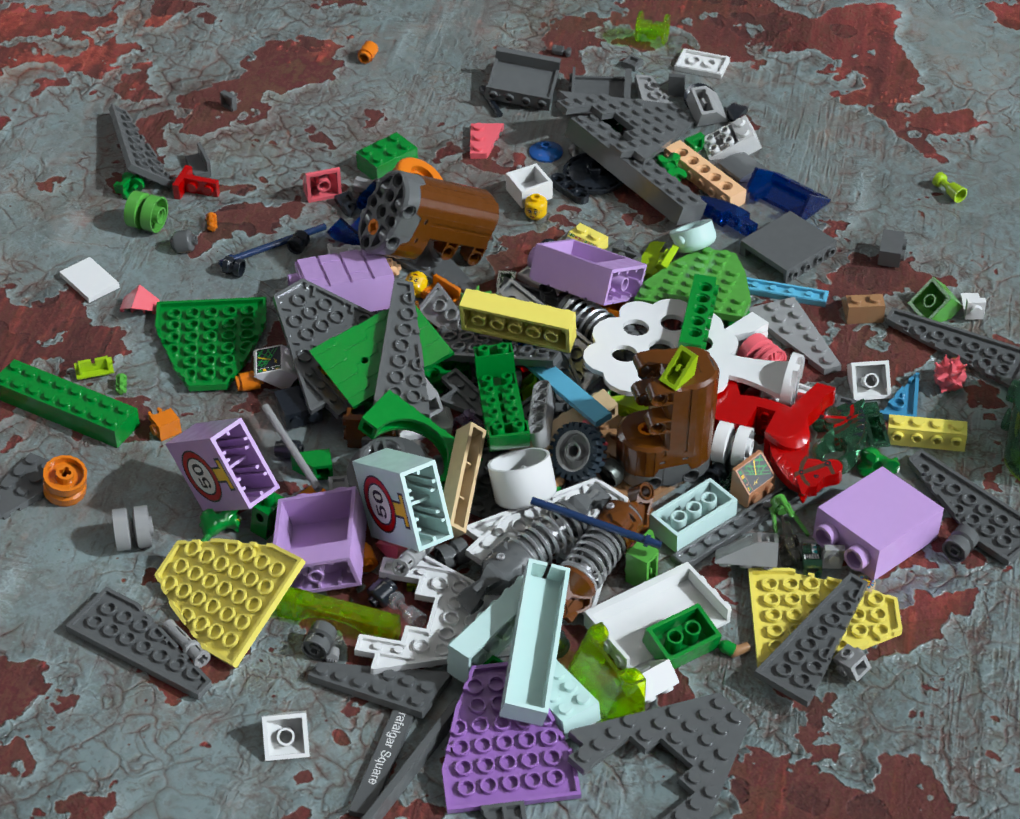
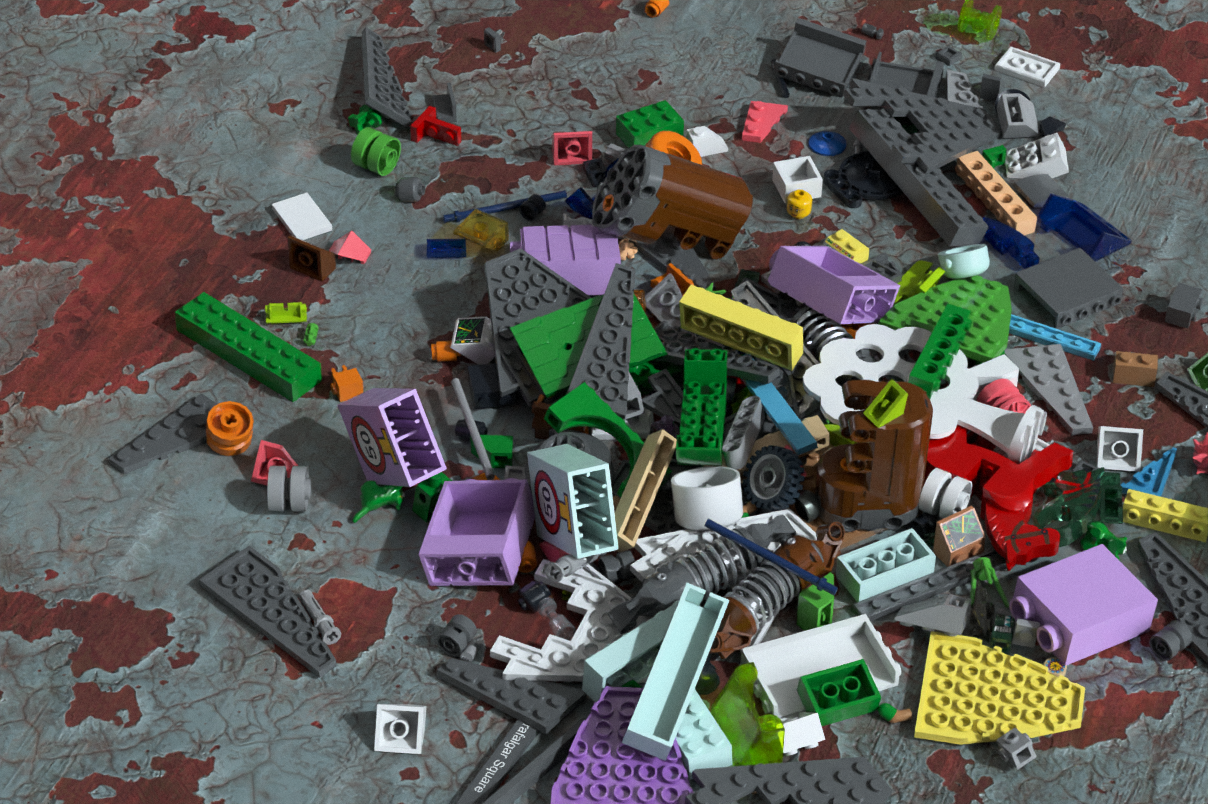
camera: 10 degrees right, 0 degrees up
light yellow wing [154,538,306,668] -> none
green wing [155,297,267,391] -> none
orange piece [206,212,218,232] -> none
black wheel [222,256,246,277] -> none
clear neon green arch [276,586,401,640] -> none
yellow head [405,271,429,298] -> none
green animal [655,152,687,182] -> none
dark grey wing [754,572,868,707] -> none
none -> coral slope [251,440,298,486]
none -> reddish brown slope [287,236,336,282]
none -> clear blue plate [427,239,467,258]
none -> clear yellow slope [453,209,509,251]
none -> white slope [686,126,728,157]

